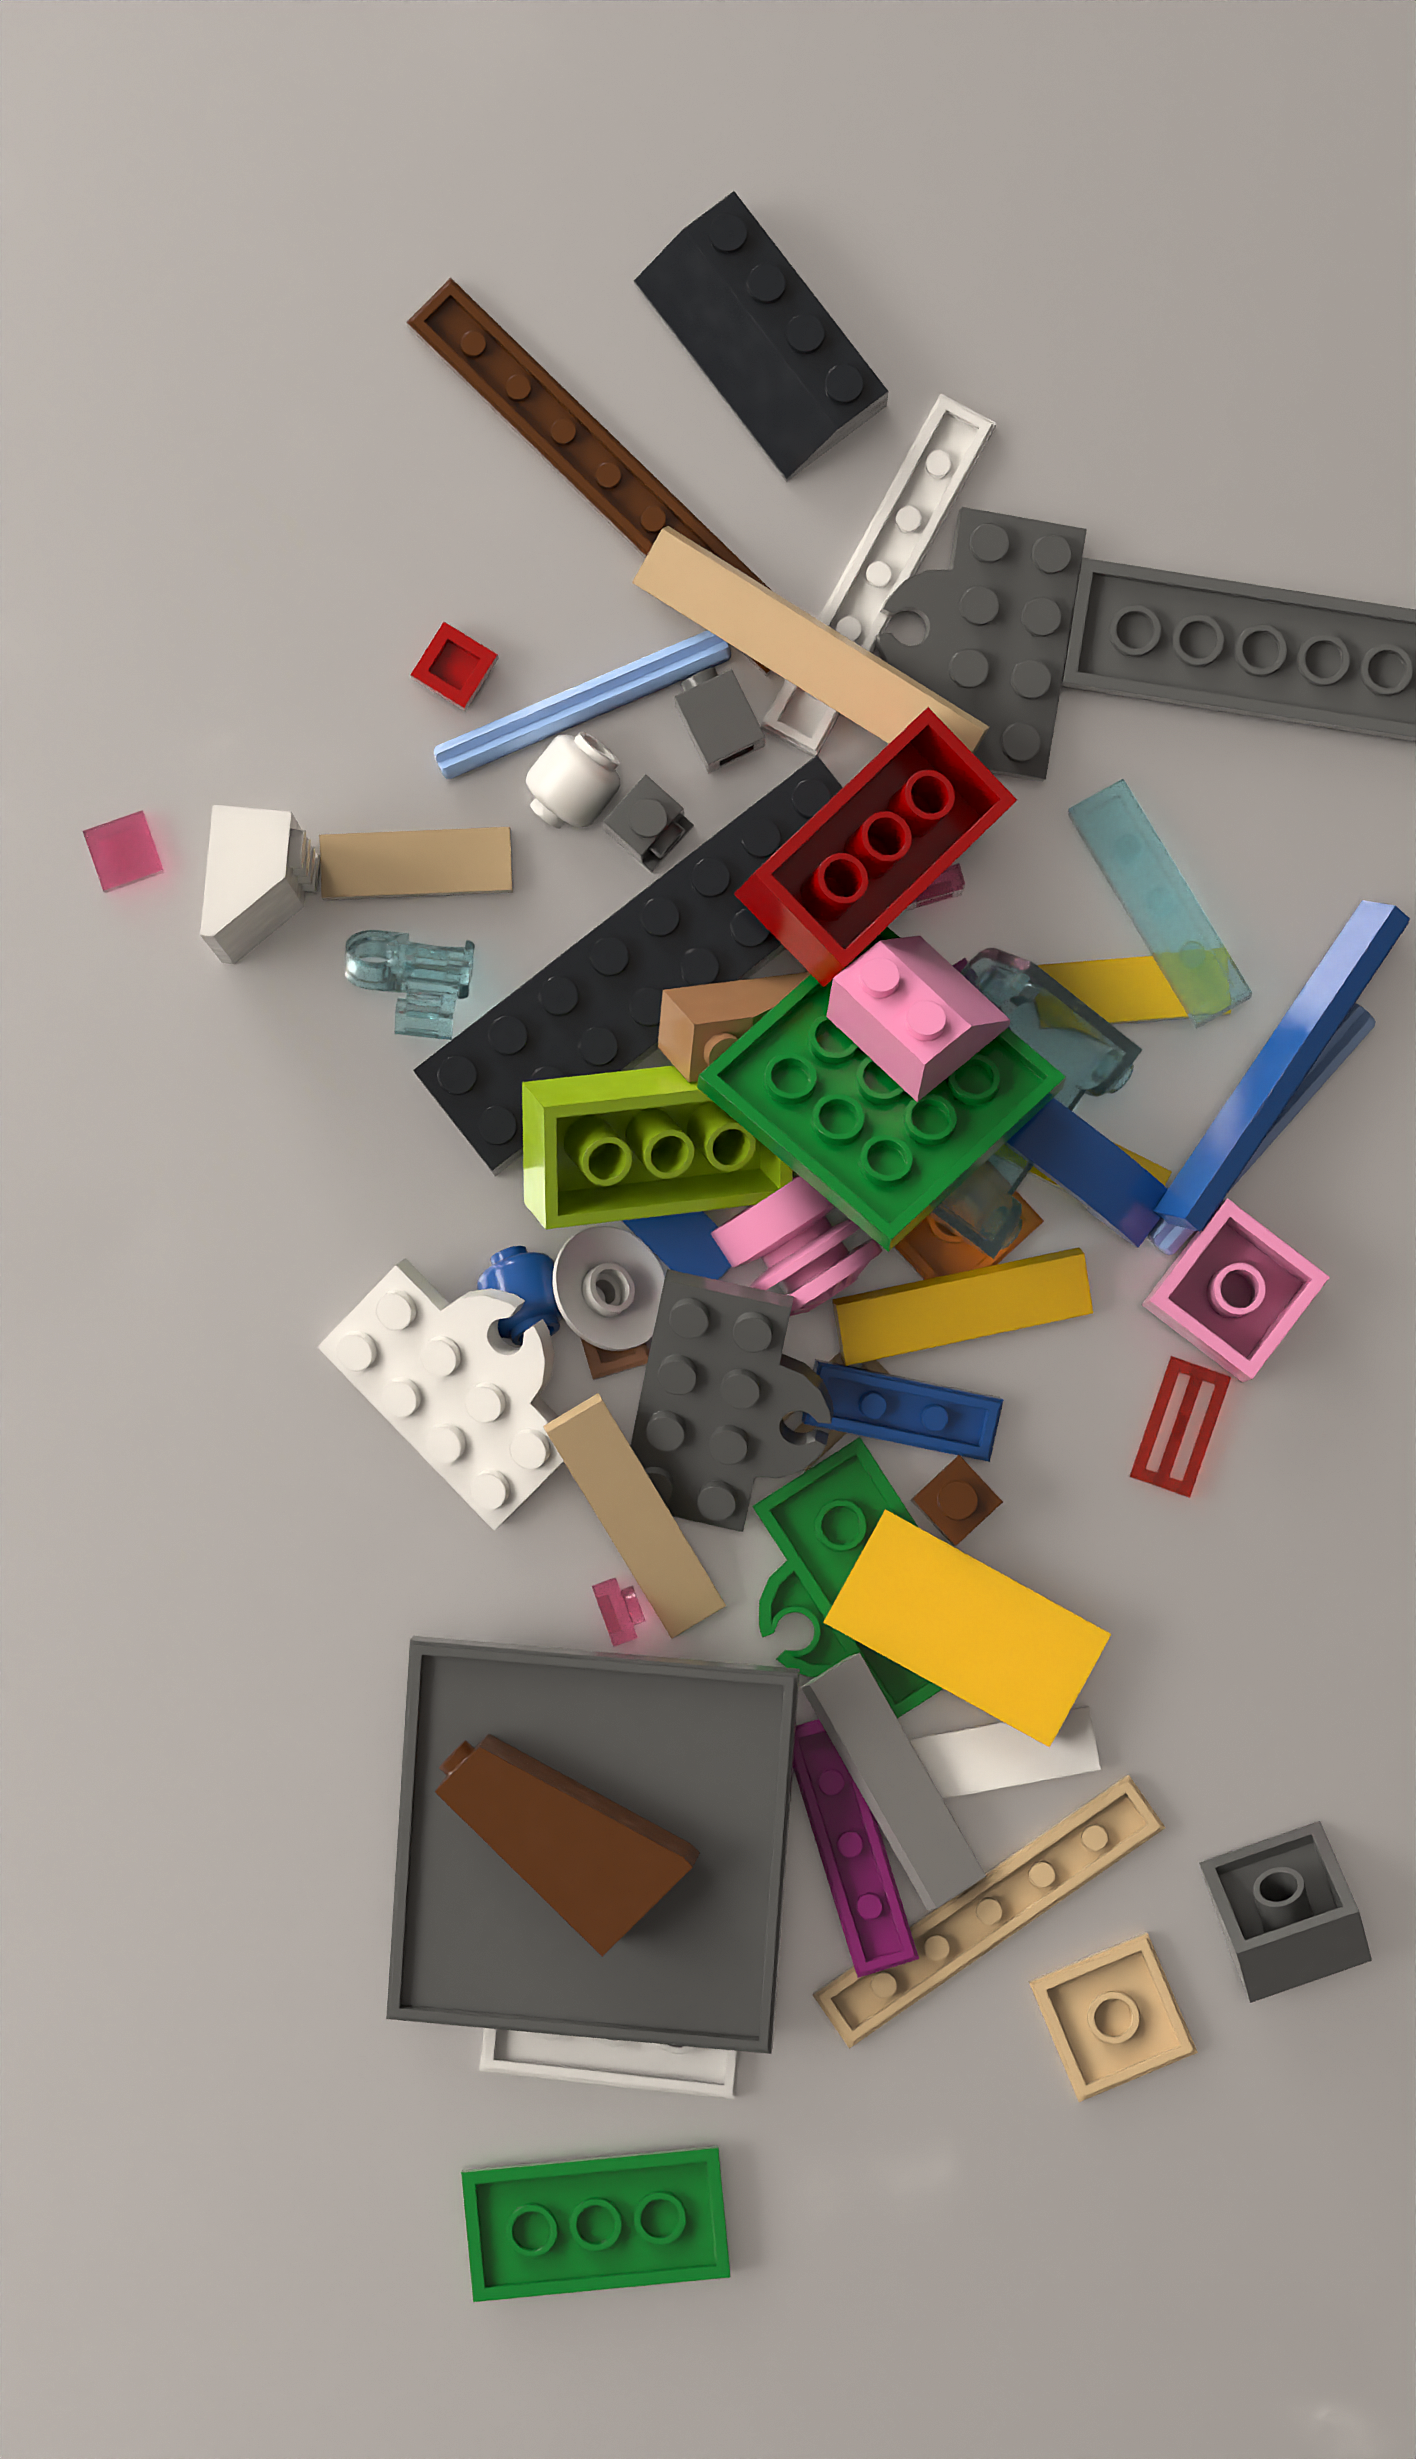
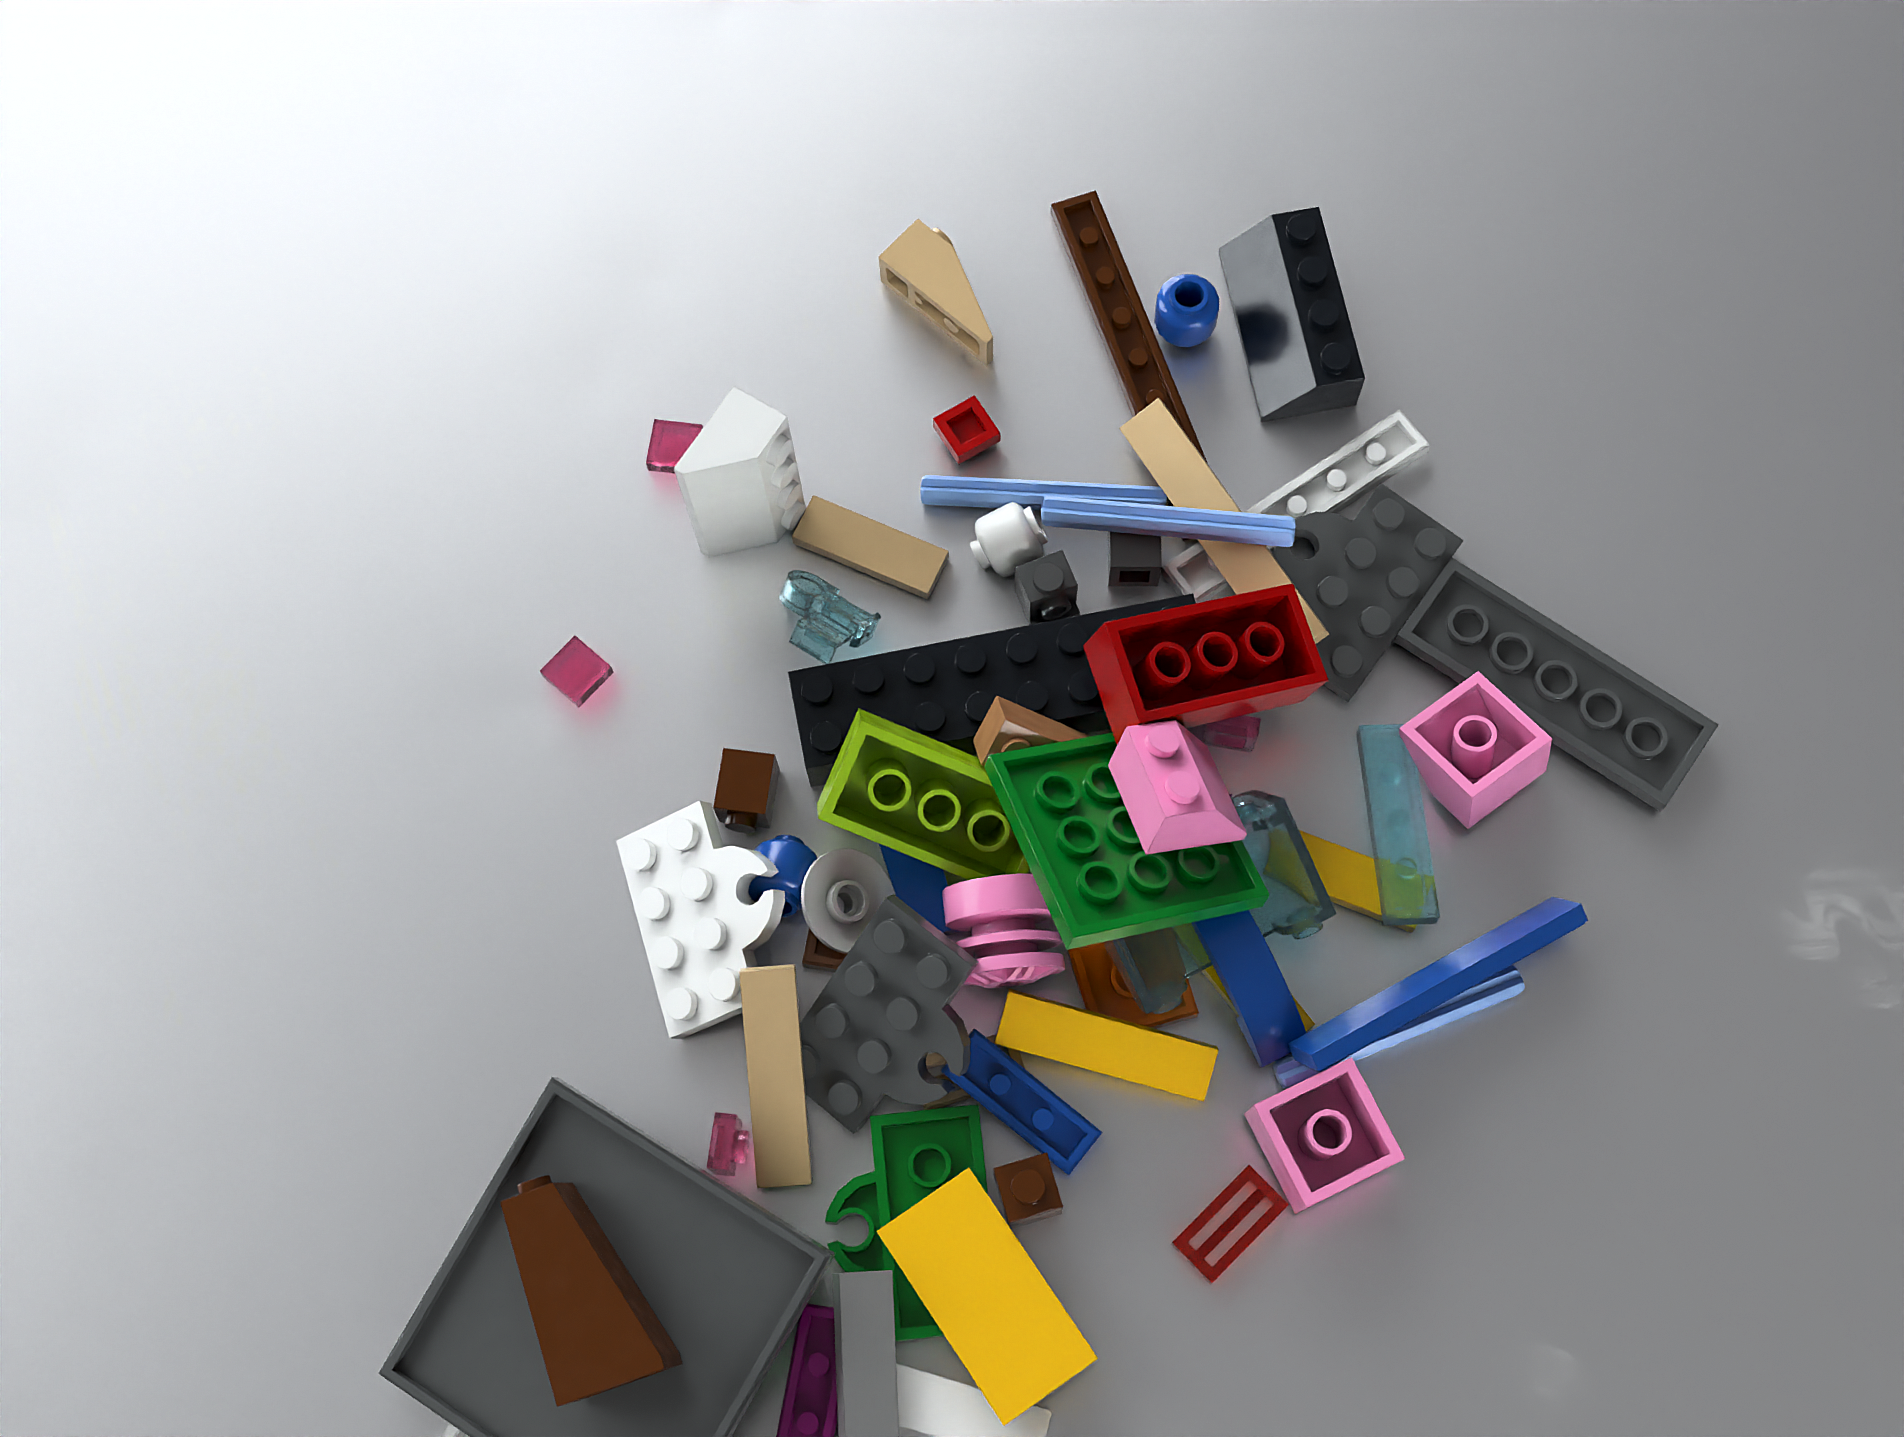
camera: 25 degrees right, 15 degrees down
none -> clear pink tile [540,635,614,708]
none -> reddish brown brick [713,748,780,833]
none -> tan slope [878,219,993,366]
none -> light blue axle [1041,496,1296,547]
none -> blue head [1154,274,1220,347]
none -> bright pink slope [1399,671,1552,829]

